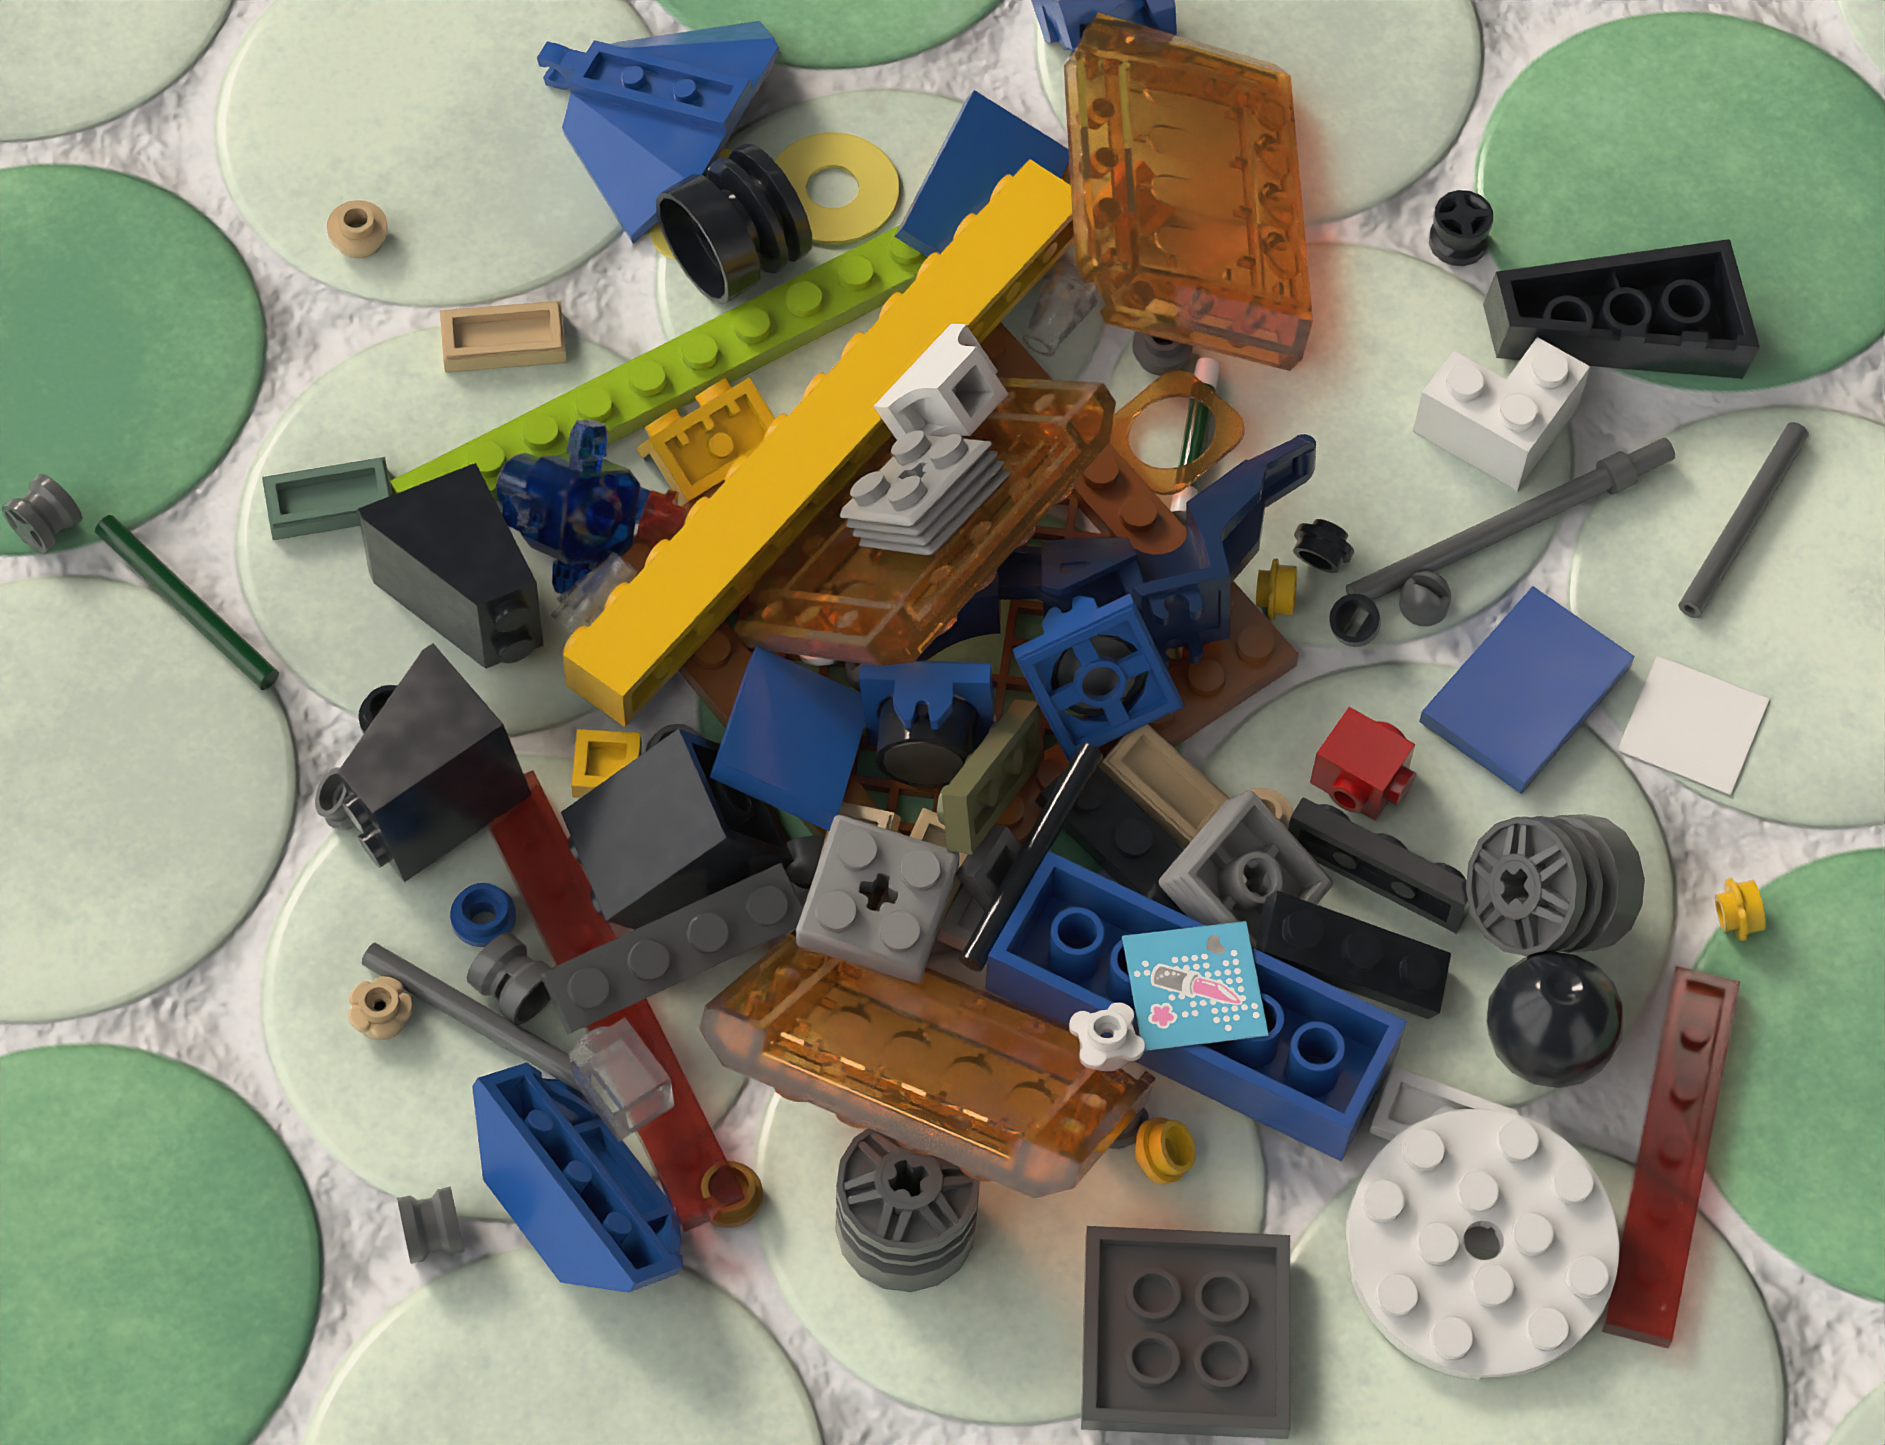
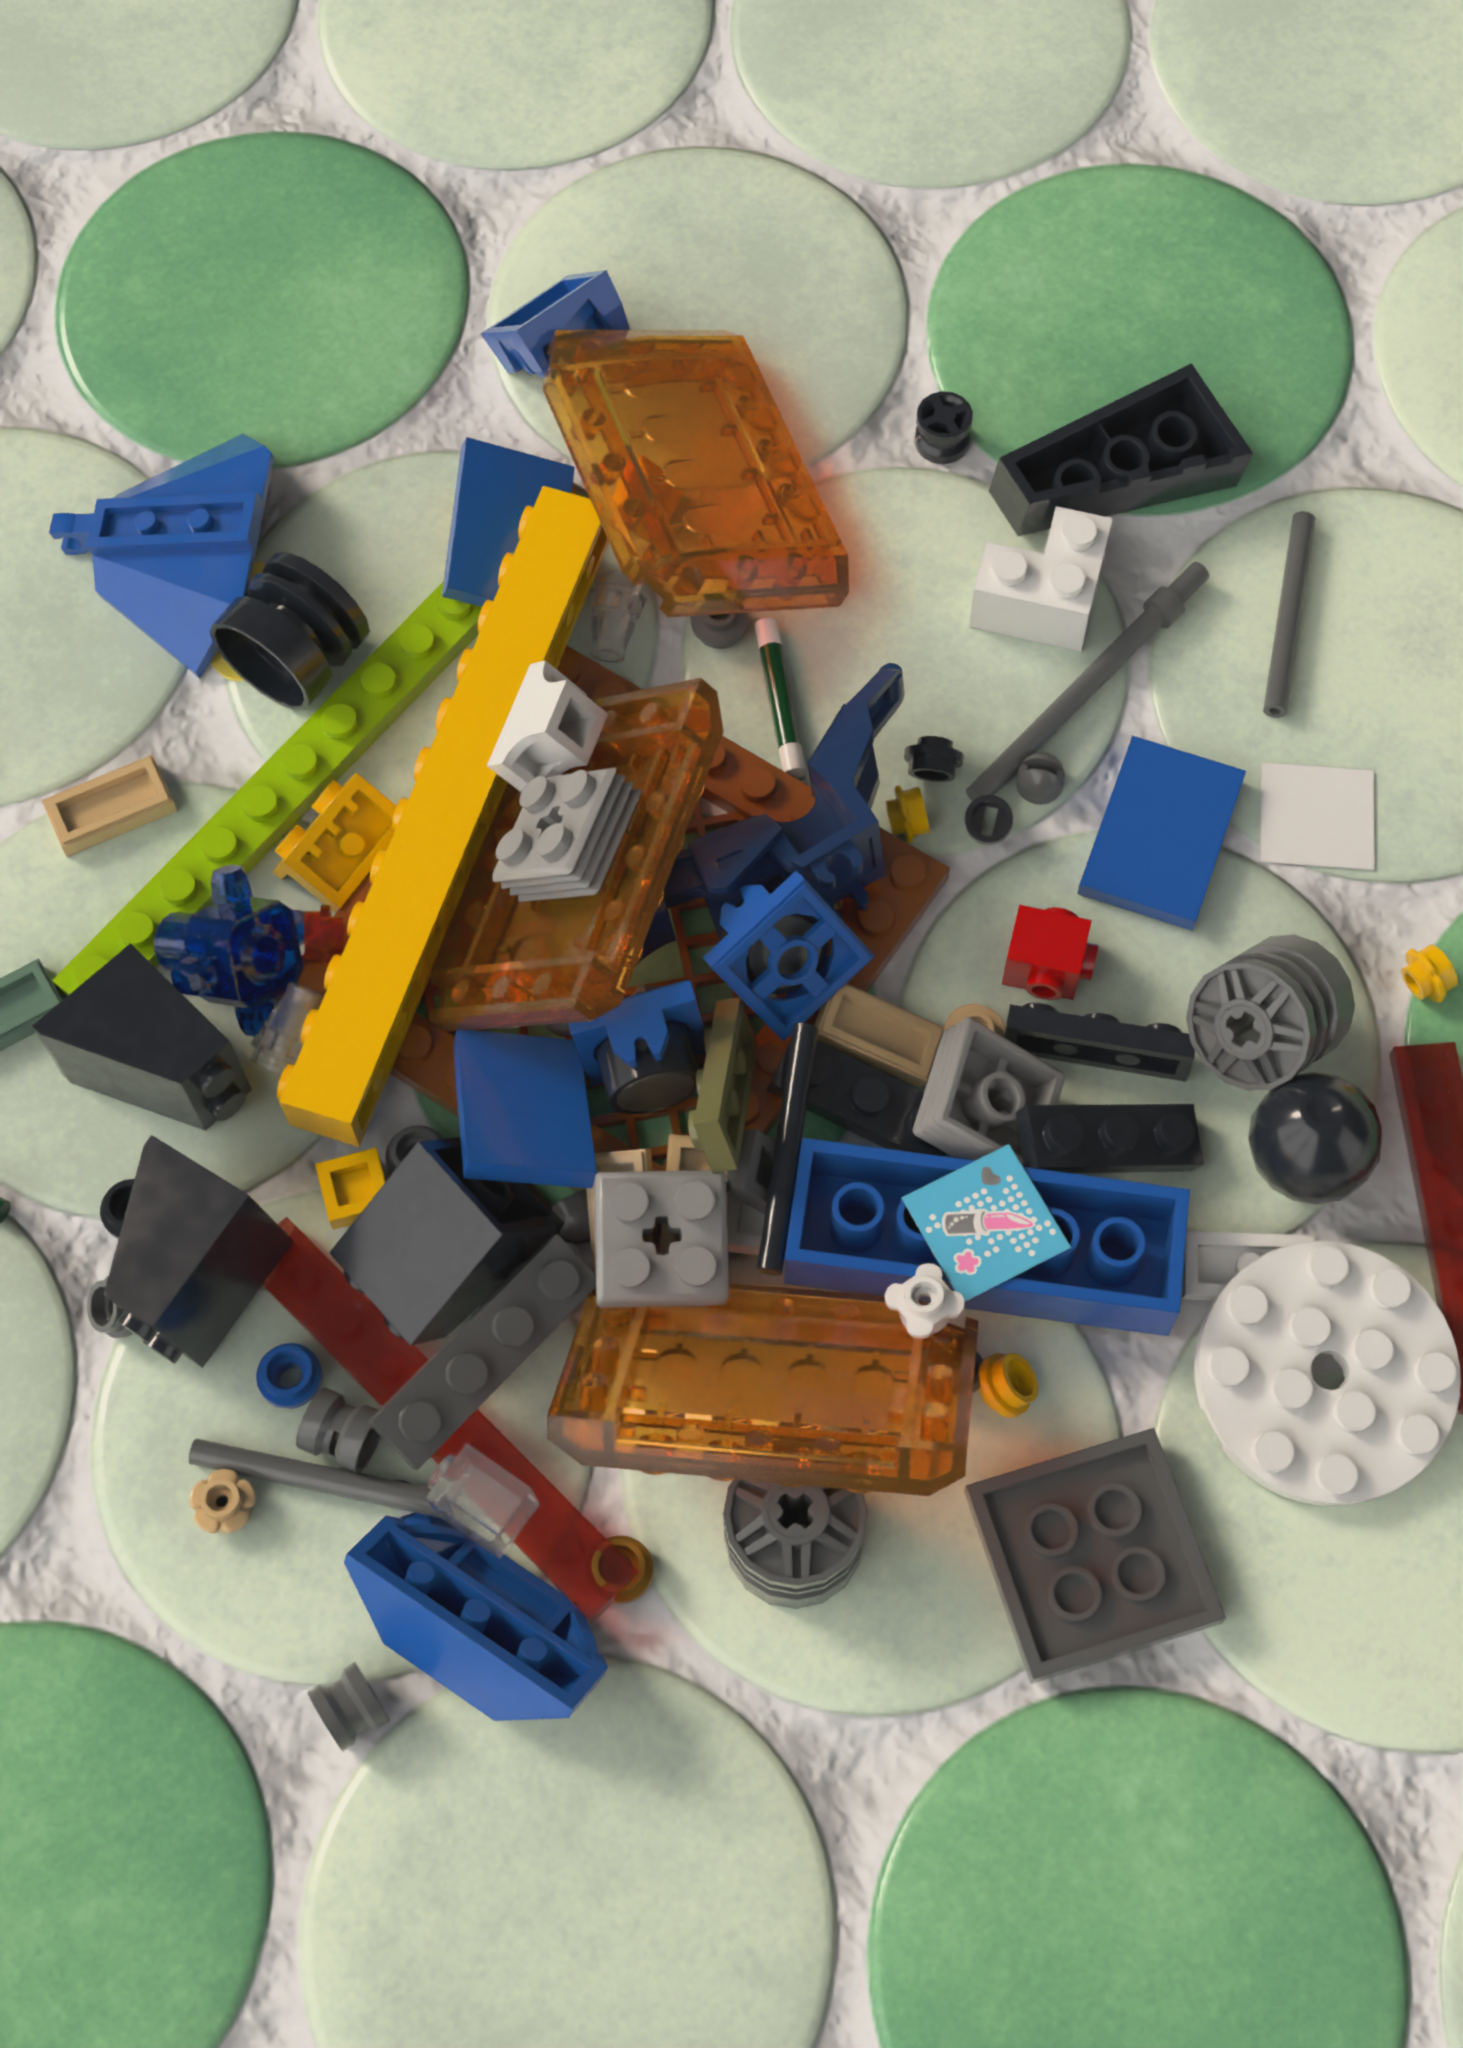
camera: 15 degrees left, 5 degrees up
light yellow gear [774,132,899,245] -> none
clear orange piece [1101,371,1245,495] -> none

